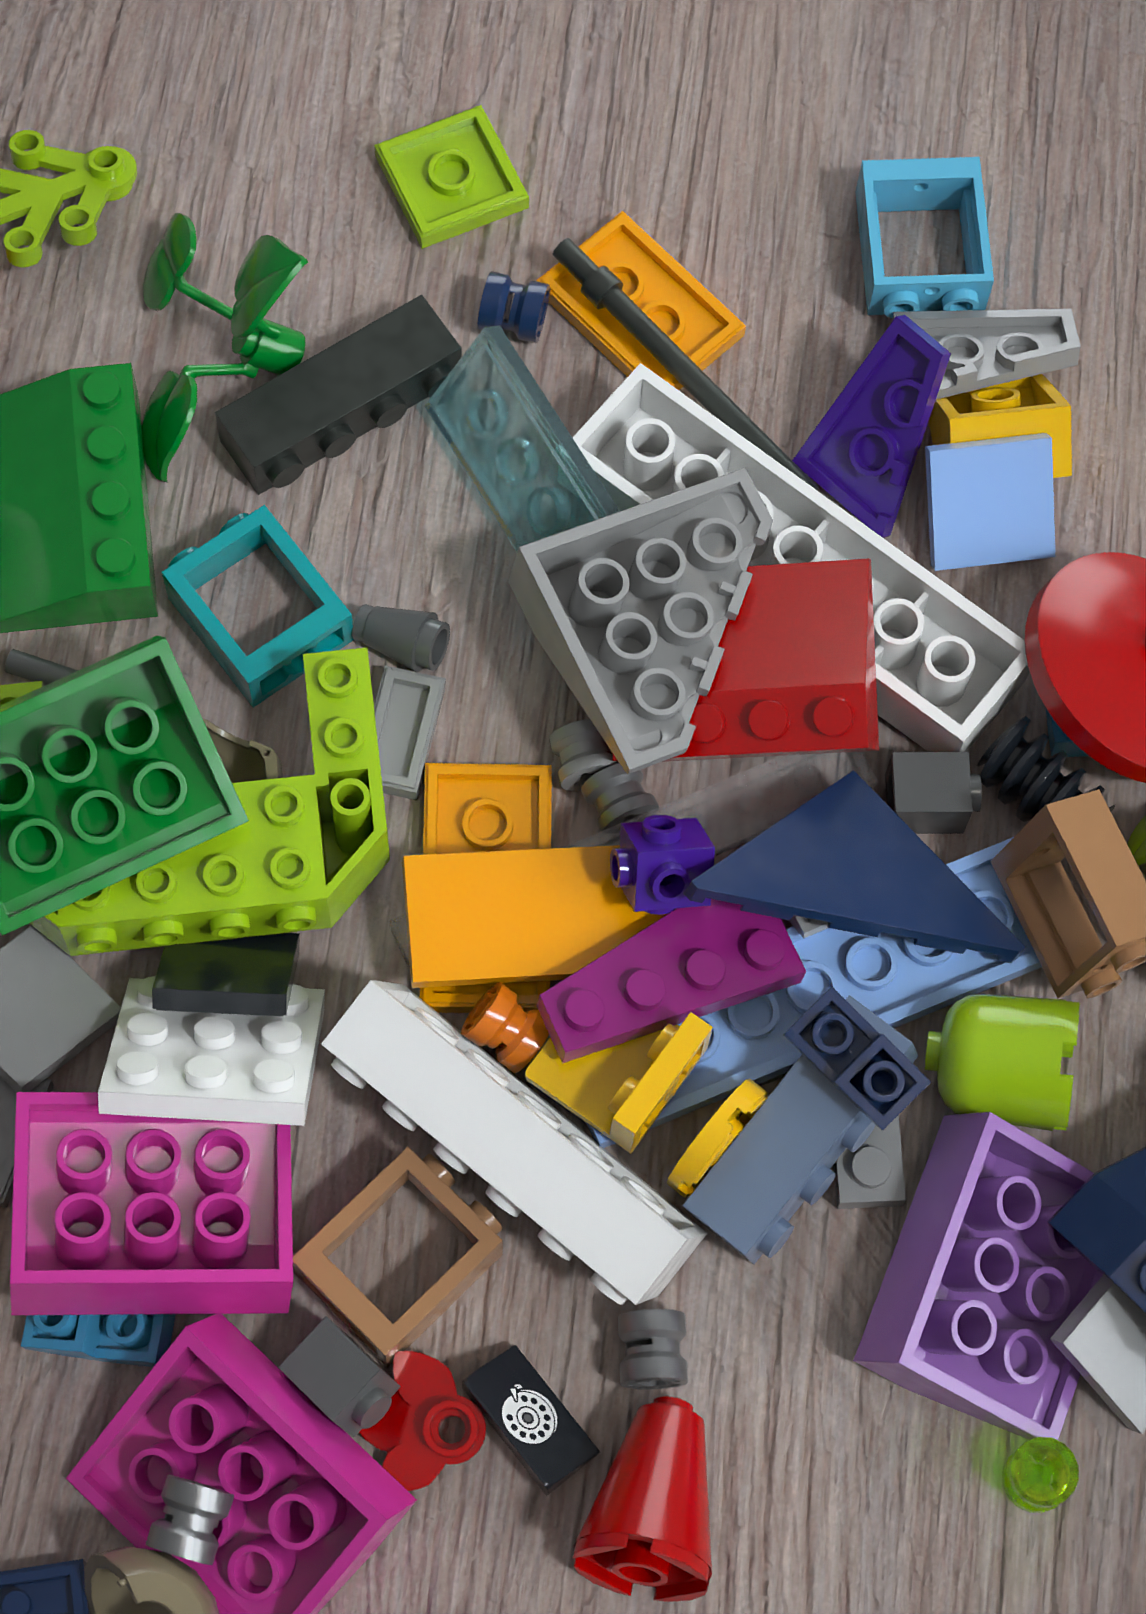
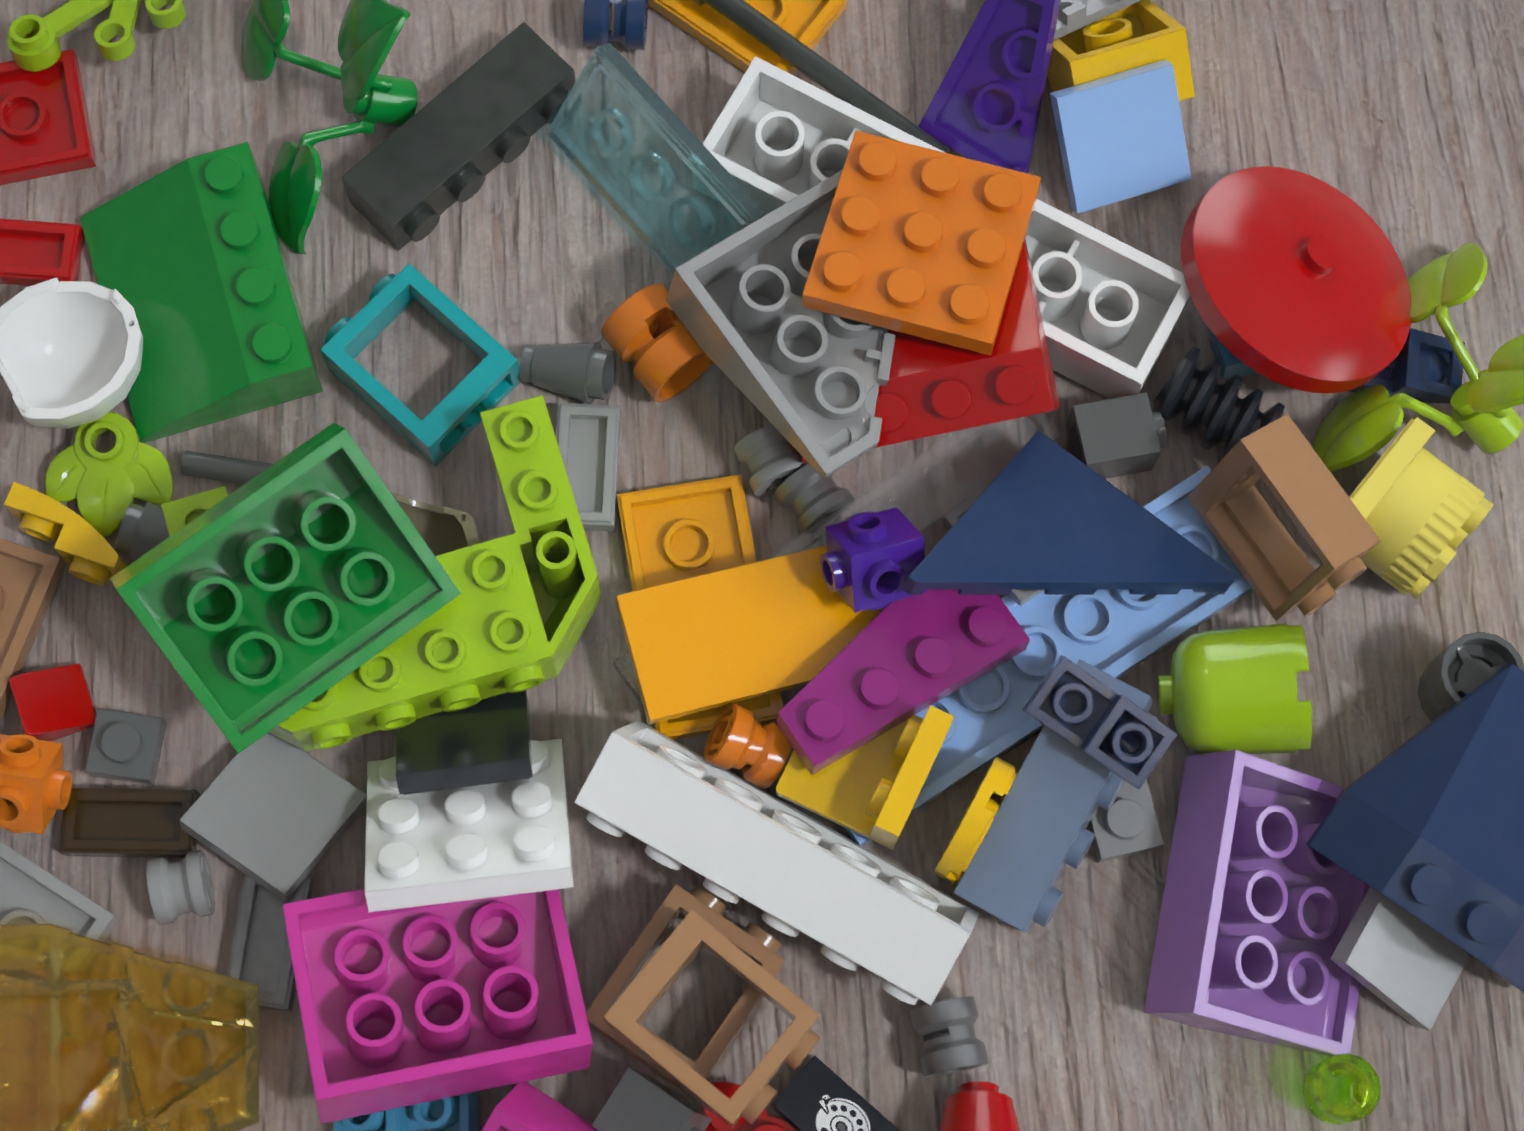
camera: 10 degrees left, 5 degrees up
none -> orange wheel [601,283,714,402]
none -> medium nougat window [603,910,821,1129]
none -> orange plate [802,130,1041,356]

